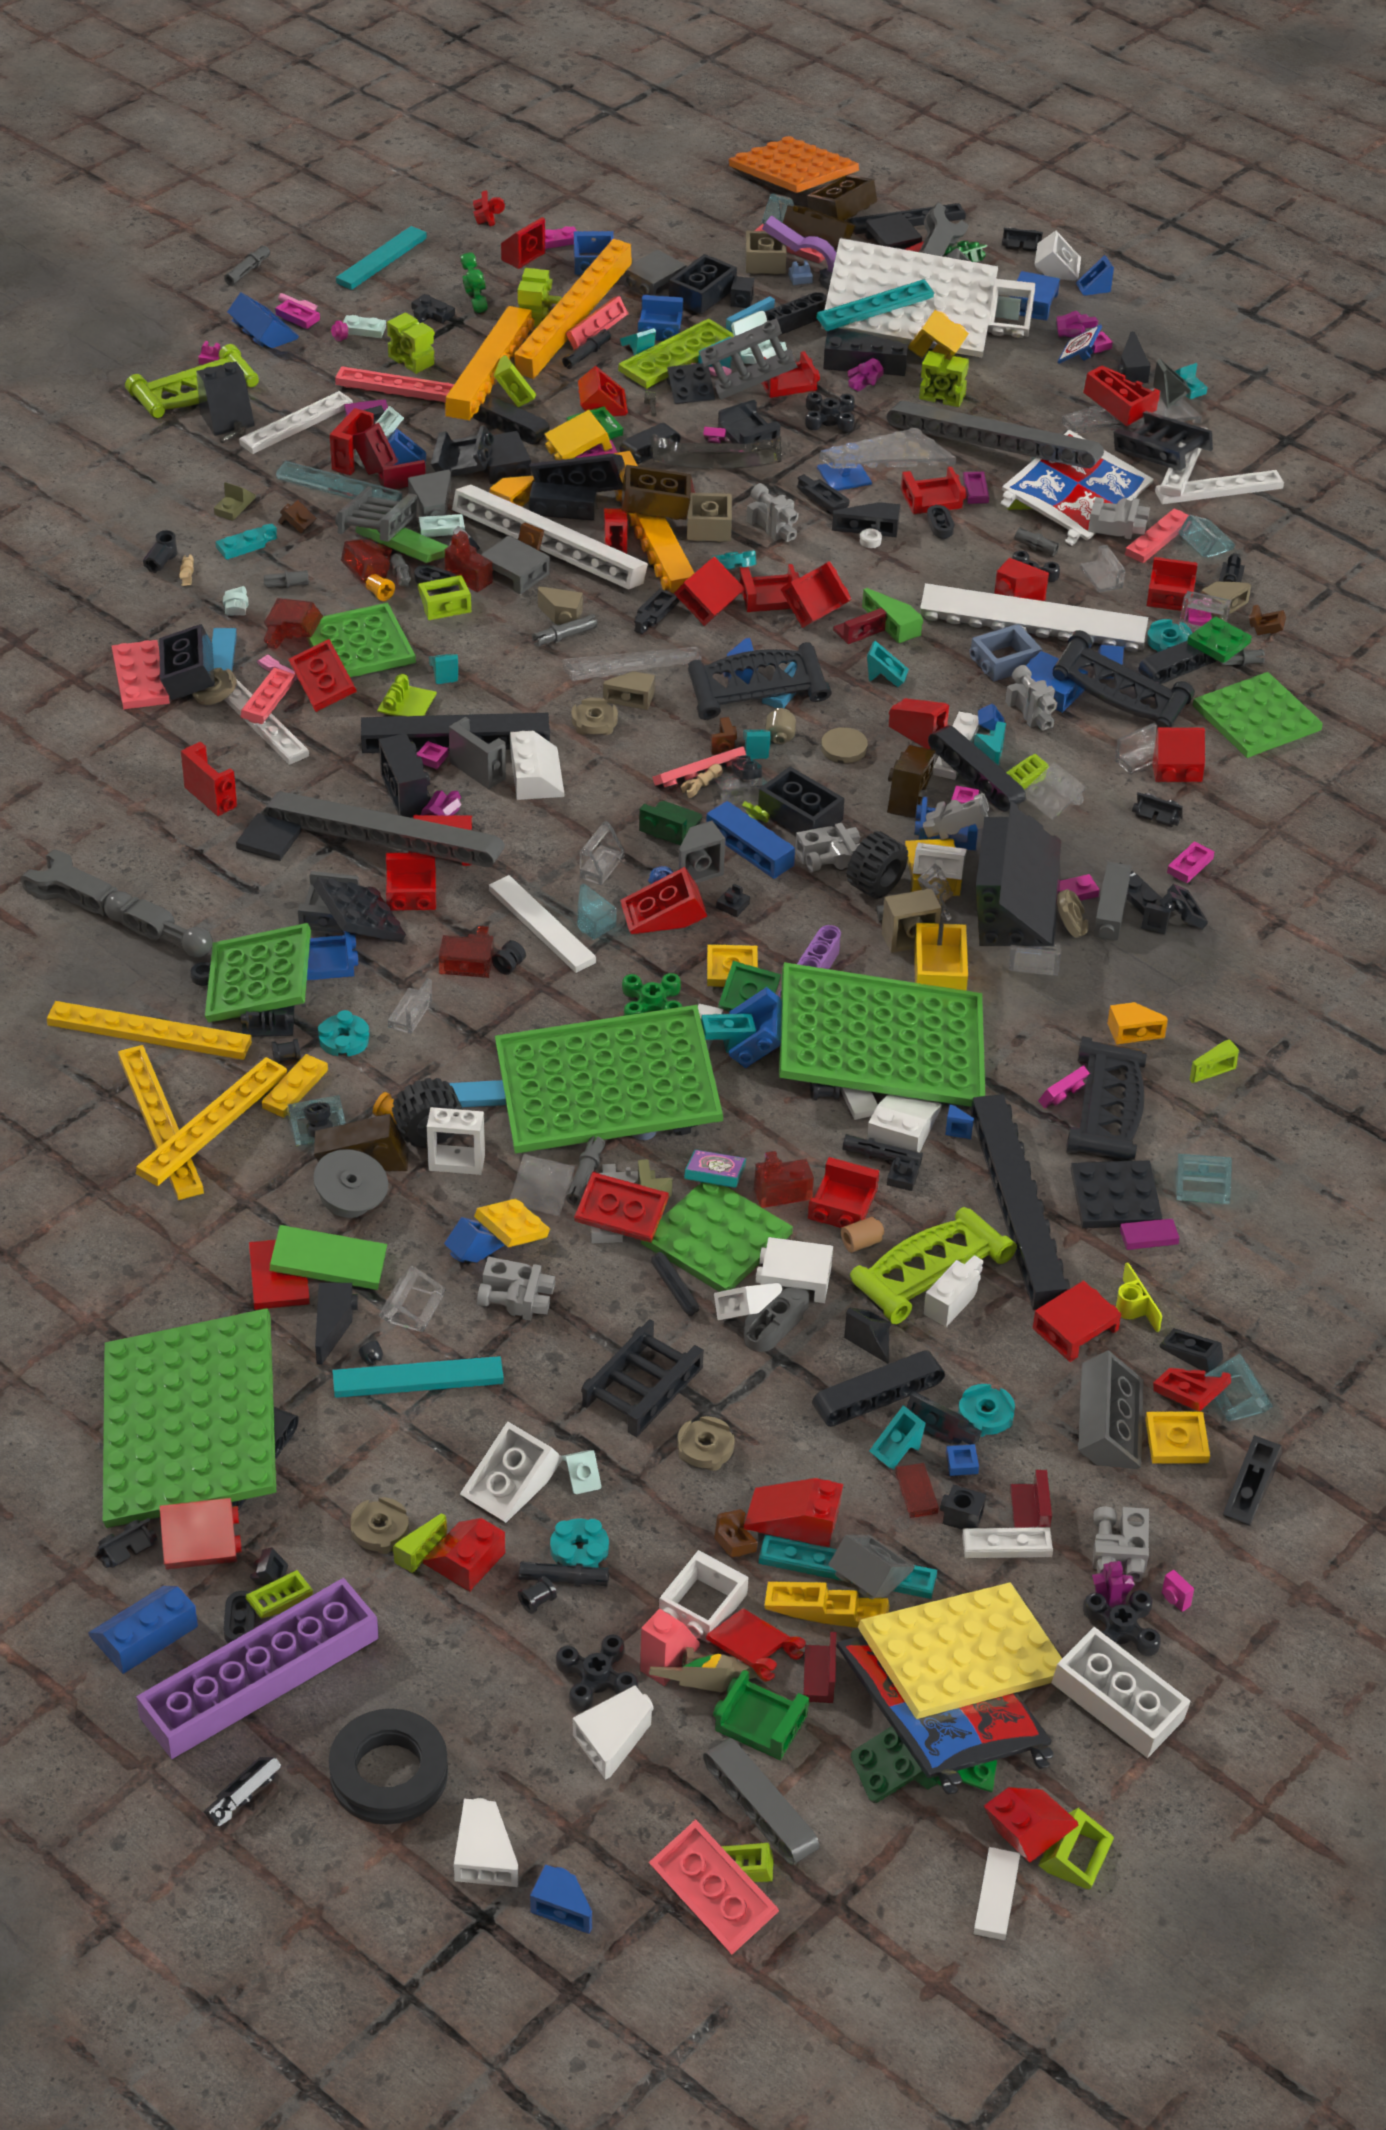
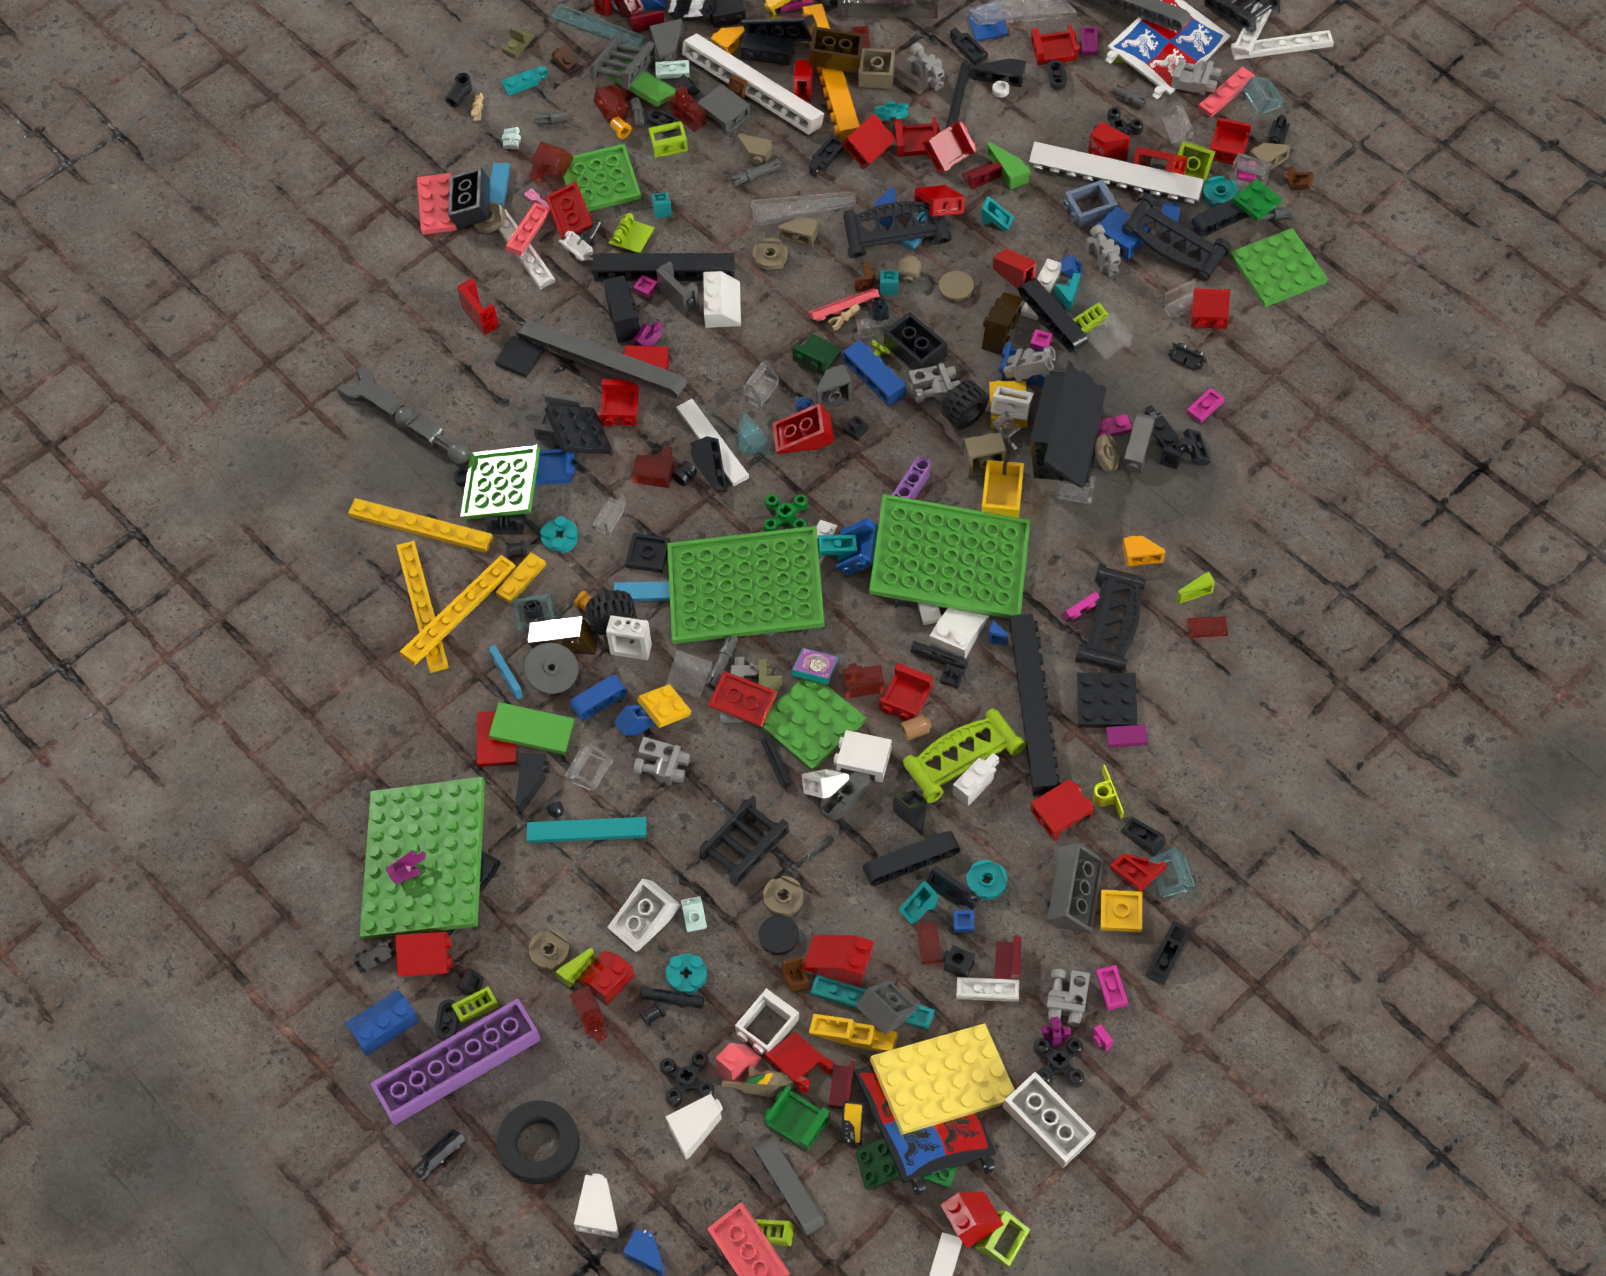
camera: 10 degrees right, 15 degrees up
yellow plate [707,945,758,987] -> none
green plate [718,961,781,1012] -> none
clear light blue tile [1175,1154,1232,1204] -> none
none -> magenta rock [386,850,426,885]
none -> dark azure tile [489,645,523,700]
none -> white hinge [559,231,594,261]
none -> clear red hinge [569,985,607,1043]
none -> blue beam [570,675,627,721]
none -> black bar [582,219,602,247]
none -> black tile [625,533,670,573]
none -> black slope [690,436,727,492]
none -> black tile [758,915,799,955]
none -> slope [841,1100,865,1145]
none -> red panel [914,185,965,217]
none -> black axle [945,61,971,128]
none -> dark pink plate [1096,965,1128,1010]
none -> red panel [1133,147,1188,175]
none -> lime slope [1178,141,1215,186]
none -> clear red tile [1187,616,1228,638]

